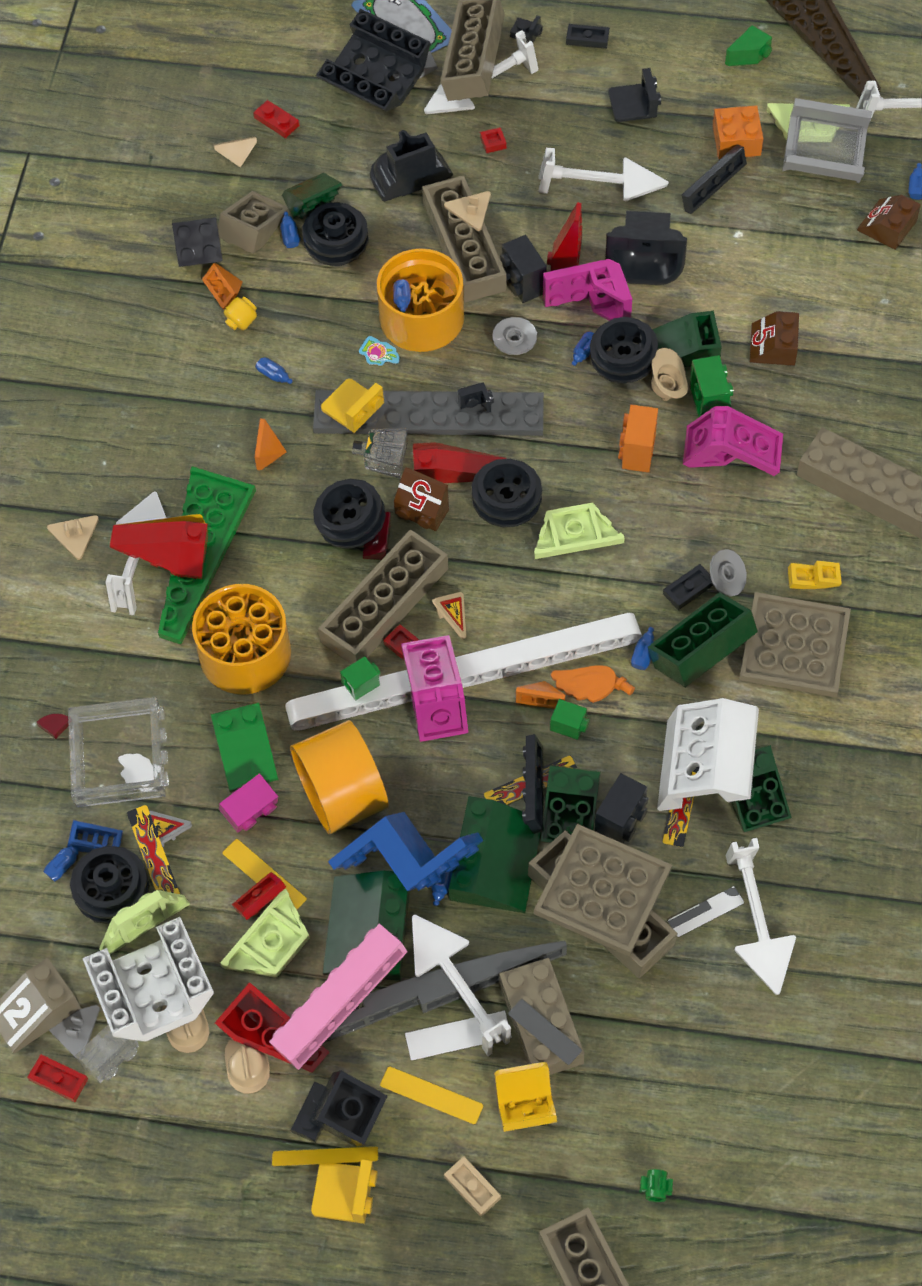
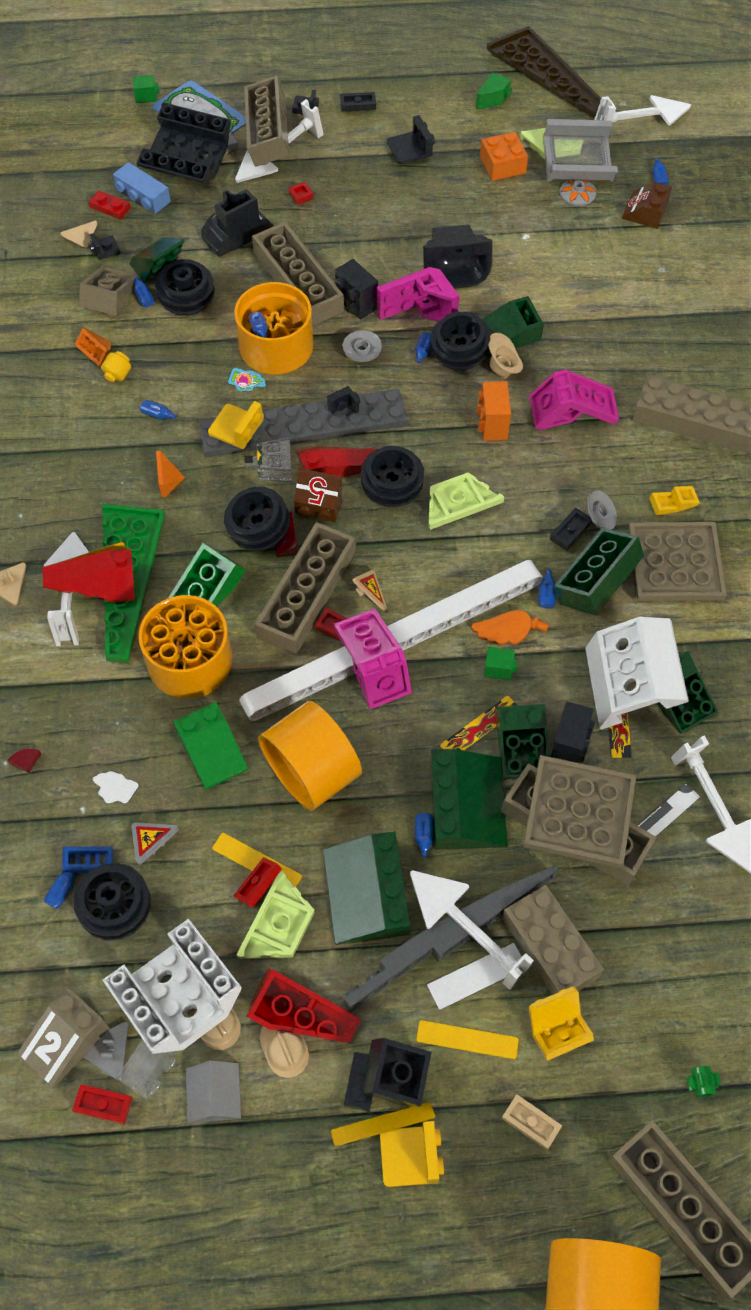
camera: 15 degrees left, 0 degrees up
clear window [68,697,169,807] -> none
yellowish green wing [99,890,190,955] -> none
sticker [127,805,180,894] -> none
black brick [172,213,223,267] -> none
dark pink brick [219,773,278,833] -> none
bright pink brick [269,924,407,1070] -> none
blue bracket [328,812,484,891] -> none
green brick [340,656,381,701] -> none
tan piece [444,191,491,231] -> none
dark grey sticker [508,999,582,1065] -> none
orange slope [516,681,566,709] -> none
black plate [522,734,543,834] -> none
white piece [539,147,669,201] -> none
red wedge [547,202,583,271] -> none
black plate [681,144,747,214] -> none
green brick [689,355,733,418] -> none
reddish brown slope [749,311,799,366] -> none
none -> black bracket [88,233,120,260]
none -> medium blue brick [113,162,171,214]
none -> green slope [168,543,246,607]
none -> light grey slope [186,1060,241,1124]
none -> light grey dish [560,179,597,206]

